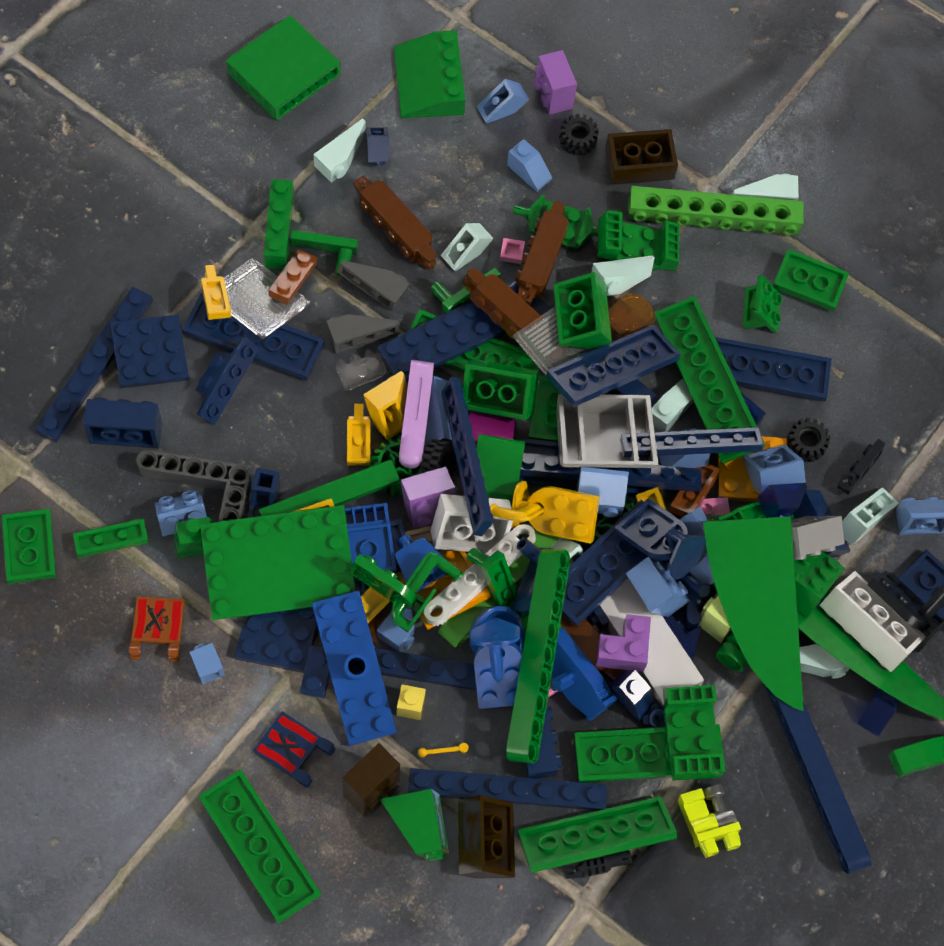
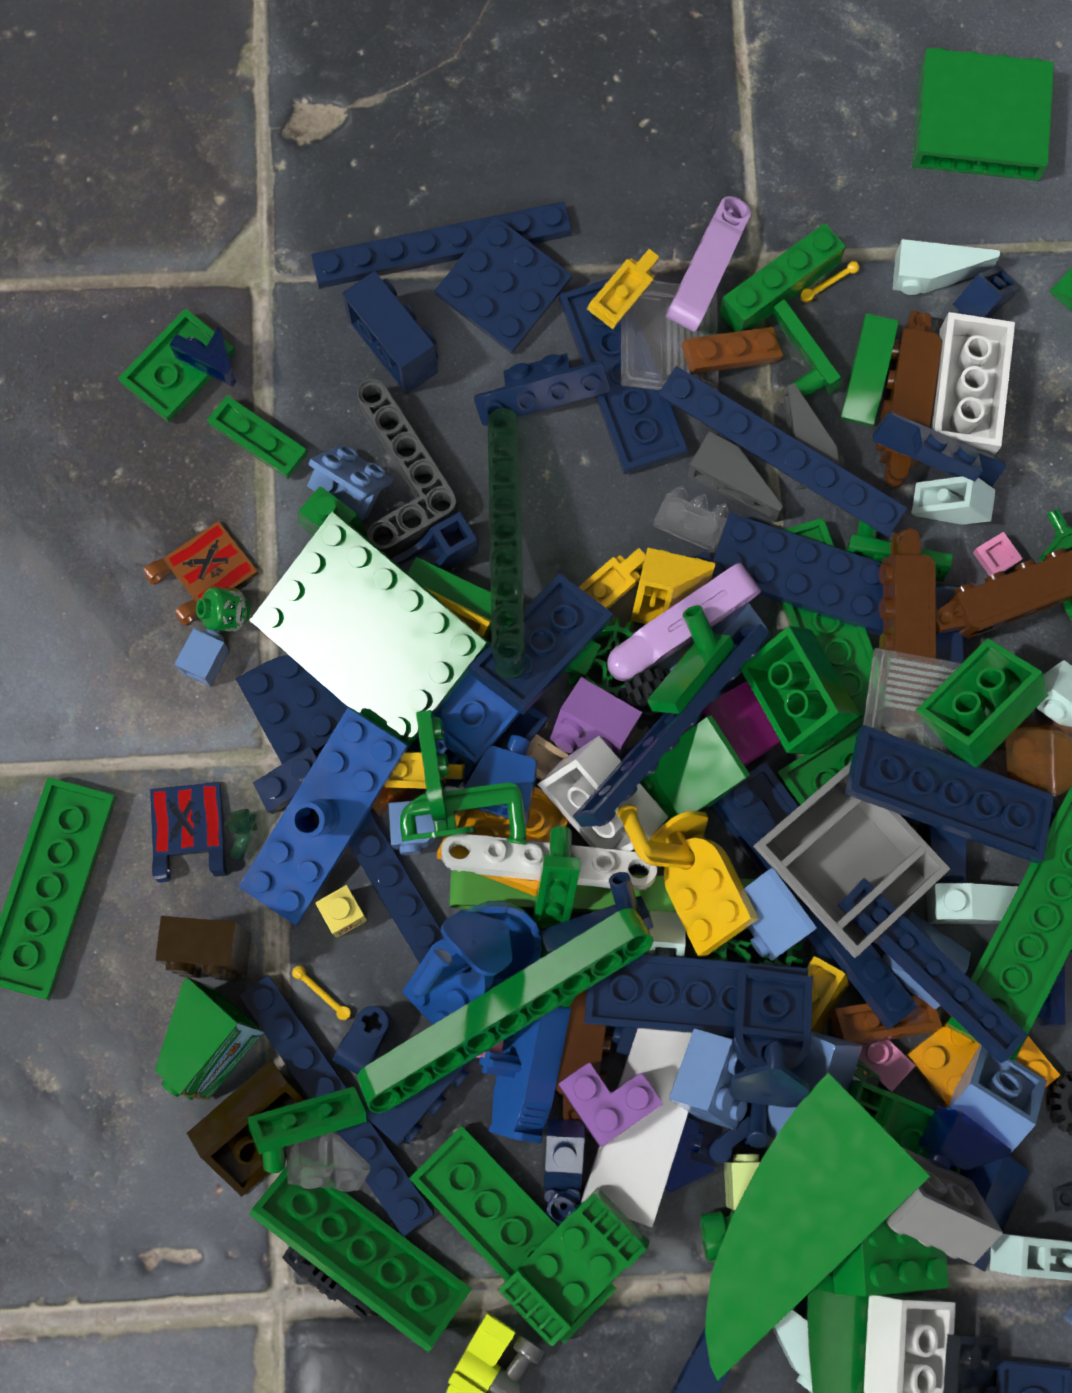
camera: 55 degrees right, 10 degrees up
none -> clear blue slope [169,328,236,387]
none -> green head [196,587,250,632]
none -> clear green plate [224,809,259,860]
none -> green piece [248,1086,366,1174]
none -> clear slope [286,1132,370,1192]
none -> dark blue piece [332,1006,391,1074]
none -> dark blue plate [469,573,613,715]
none -> clear green beam [488,408,527,680]
none -> green piece [647,605,735,714]
none -> dark blue plate [658,366,907,538]
none -> lavender piece [665,196,751,332]
none -> yellow hinge [800,261,860,303]
none -> green slope [841,313,899,427]
none -> dark blue bracket [873,412,1006,487]
none -> white brick [930,312,1015,456]

